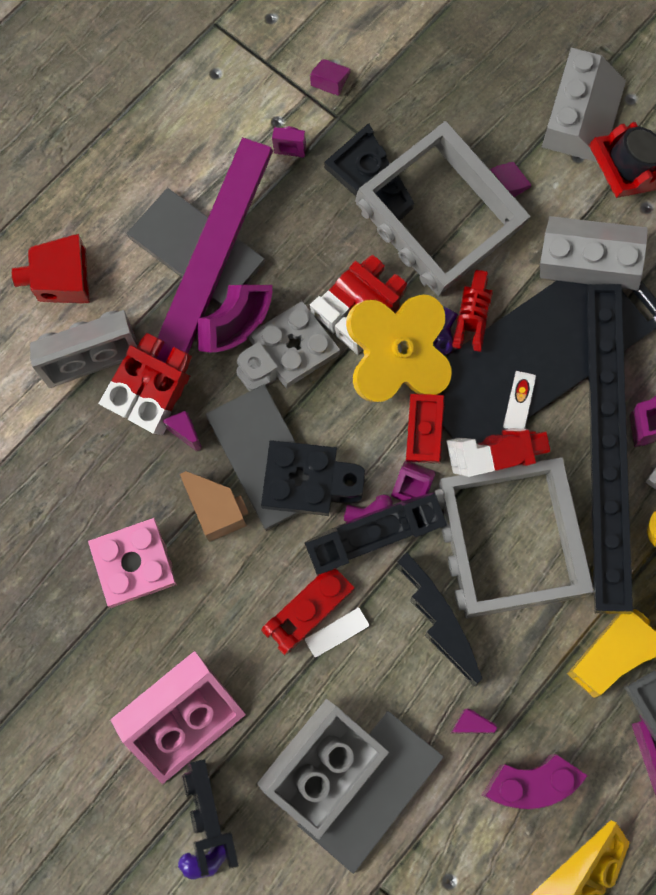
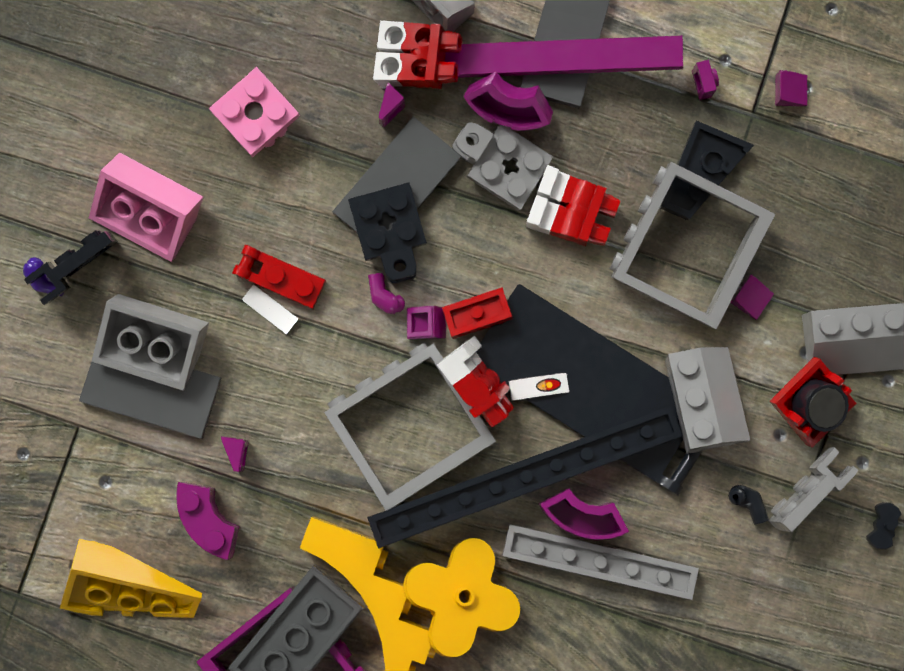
camera: 55 degrees right, 10 degrees up
medium nougat slope [180,471,249,542] -> none
black slope [304,492,447,575] -> none
yellow plant [346,294,452,402] -> none
black slope [396,552,483,686] -> none
dark purple arm [433,306,458,355] -> none
red hinge [452,270,493,352] -> none

